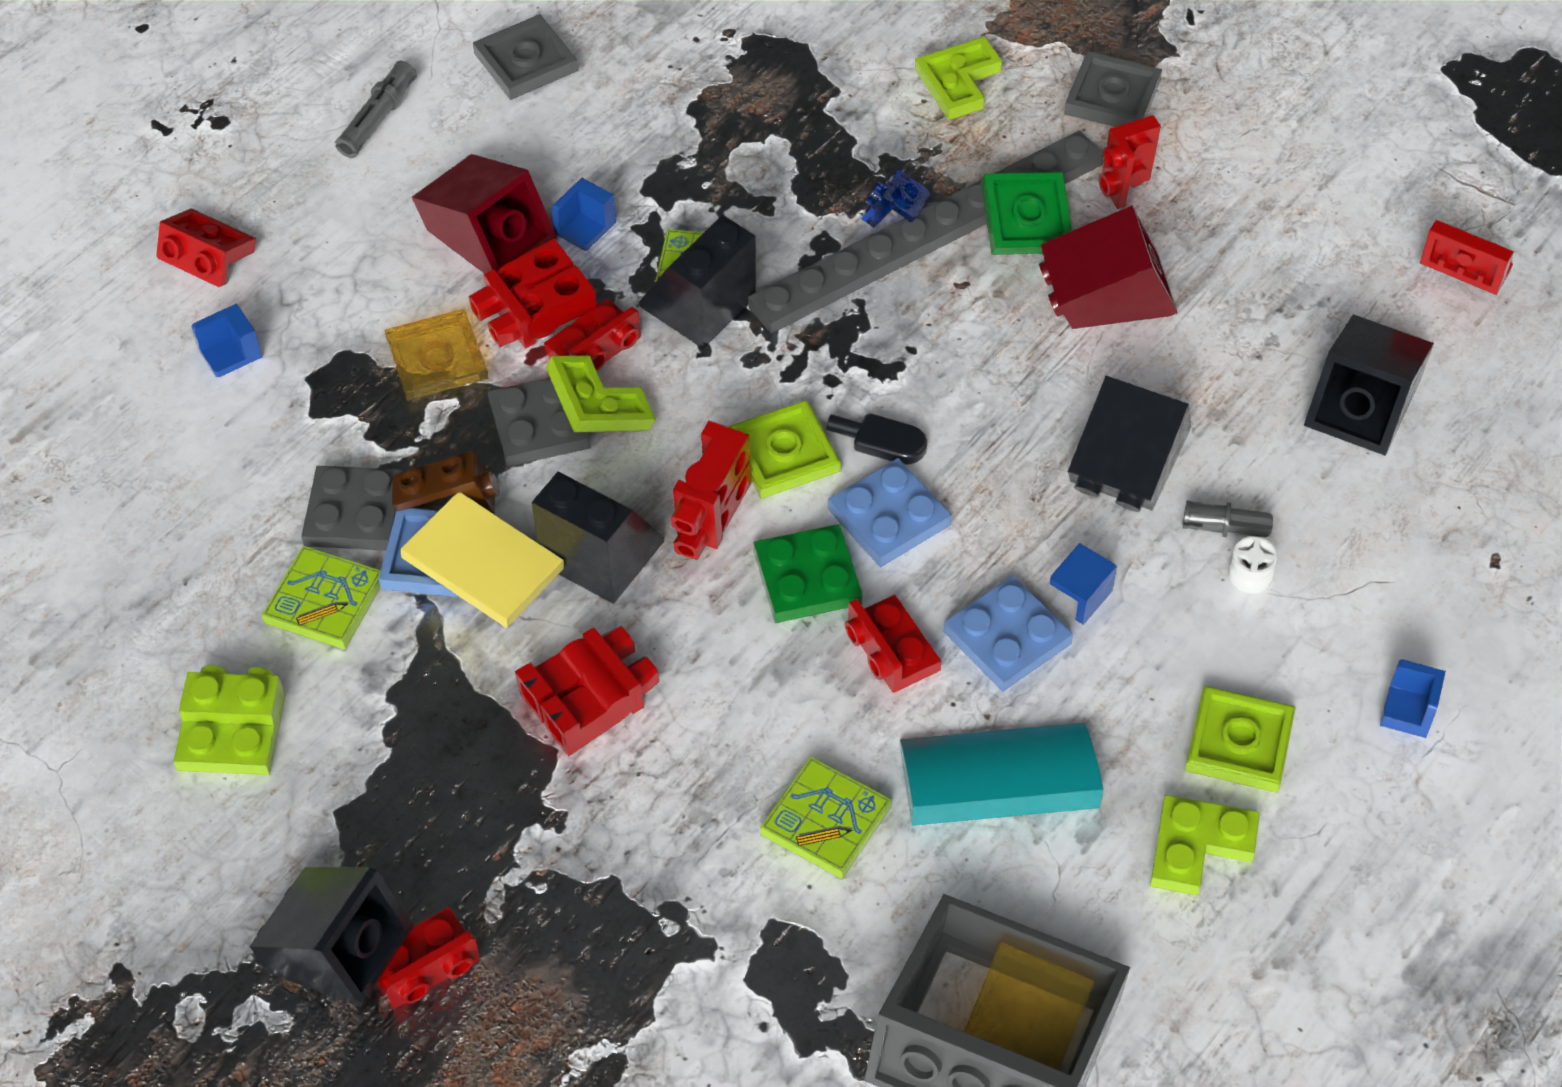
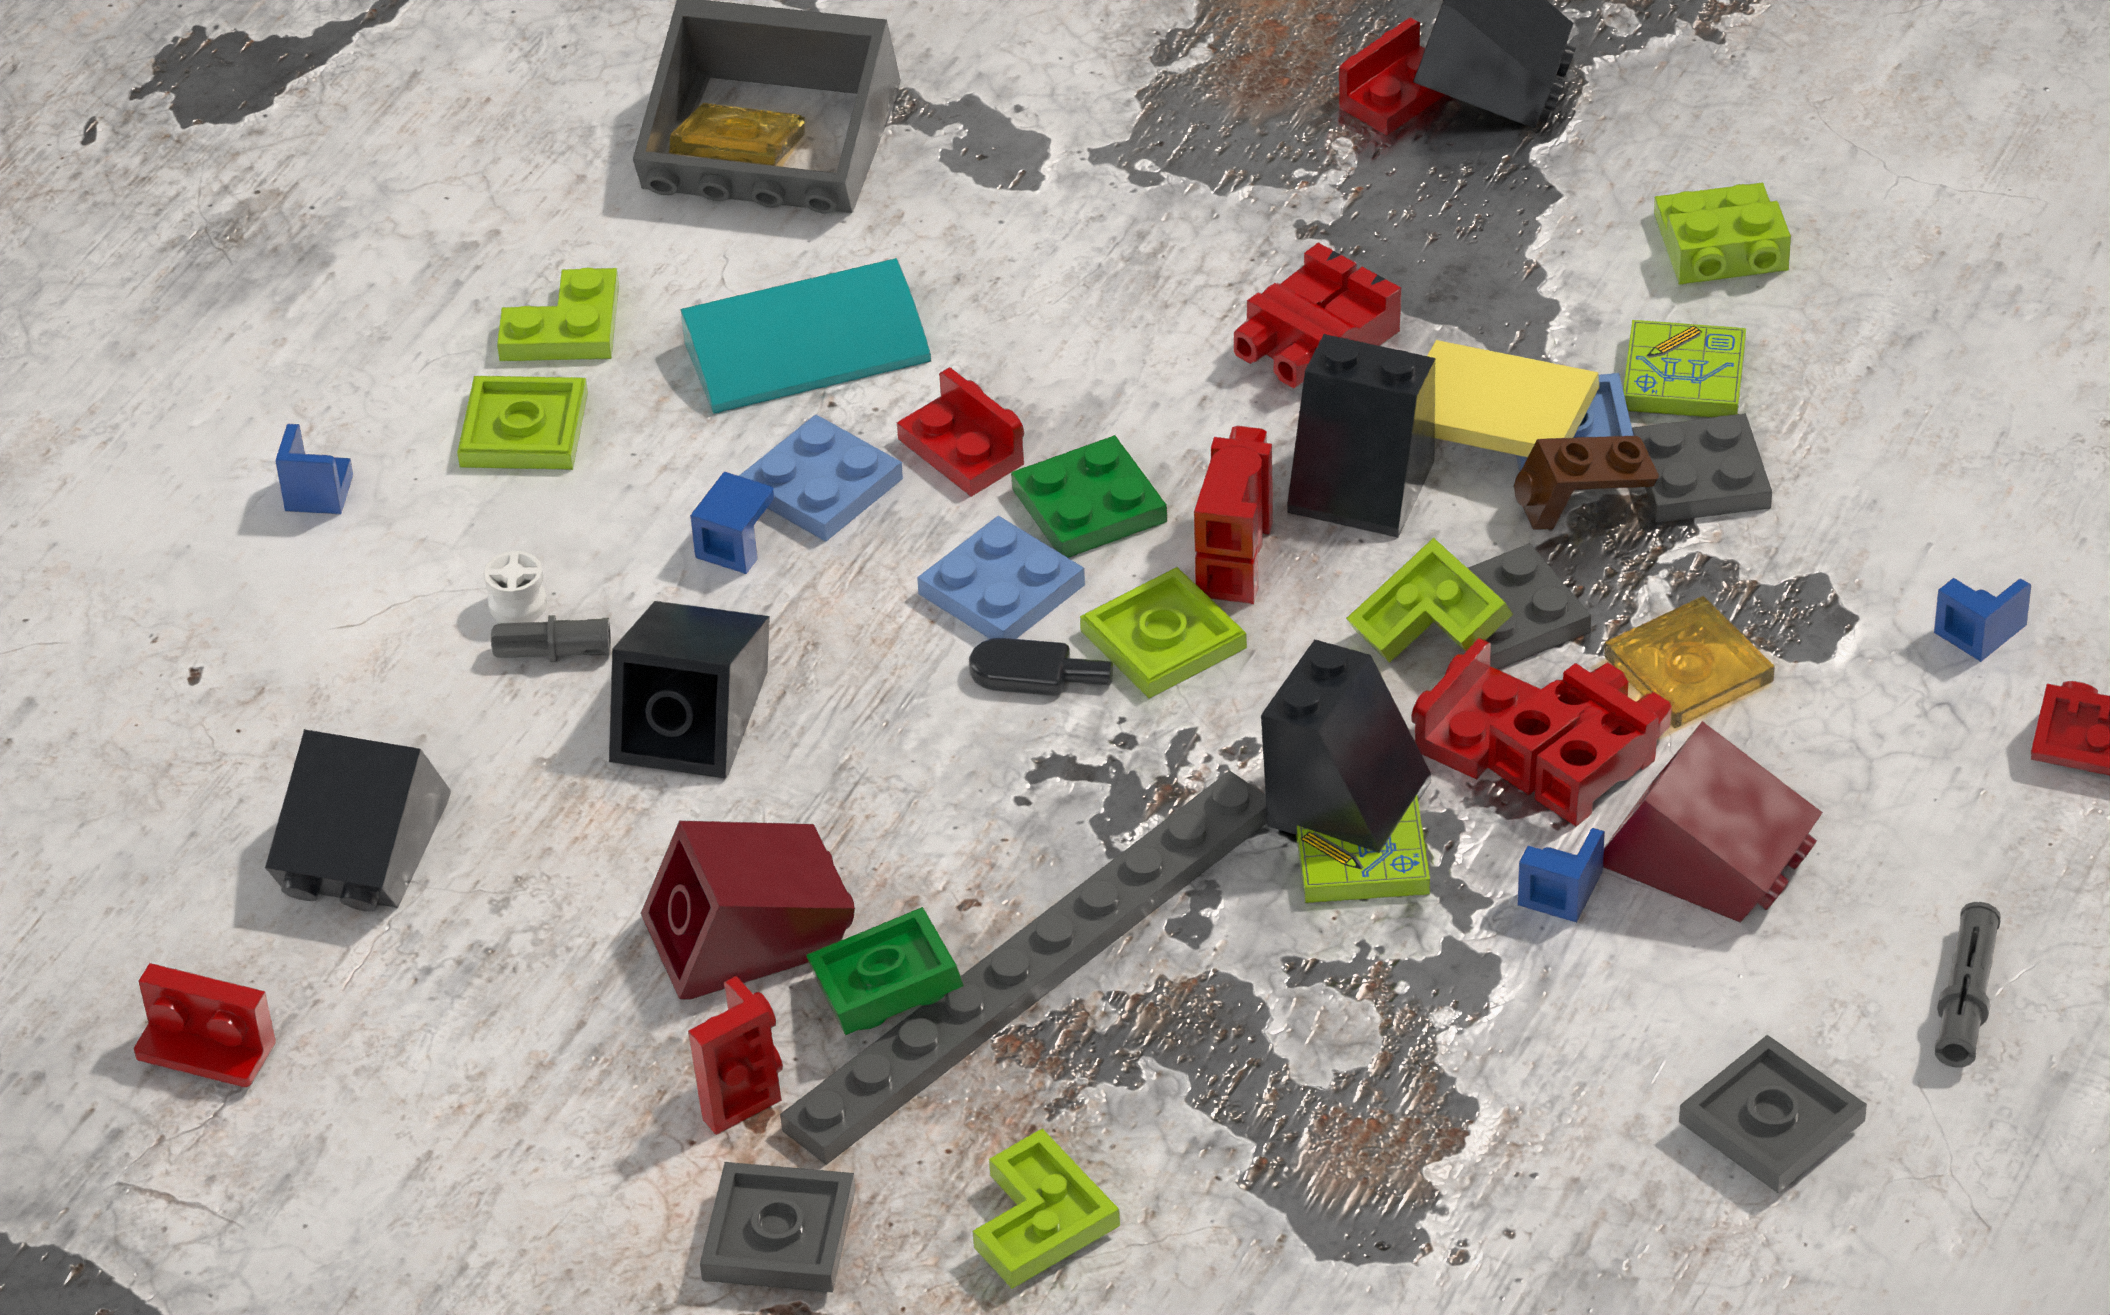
camera: 170 degrees right, 10 degrees down
lime tile [760,756,892,880] -> none
clear blue bracket [861,169,930,228] -> none

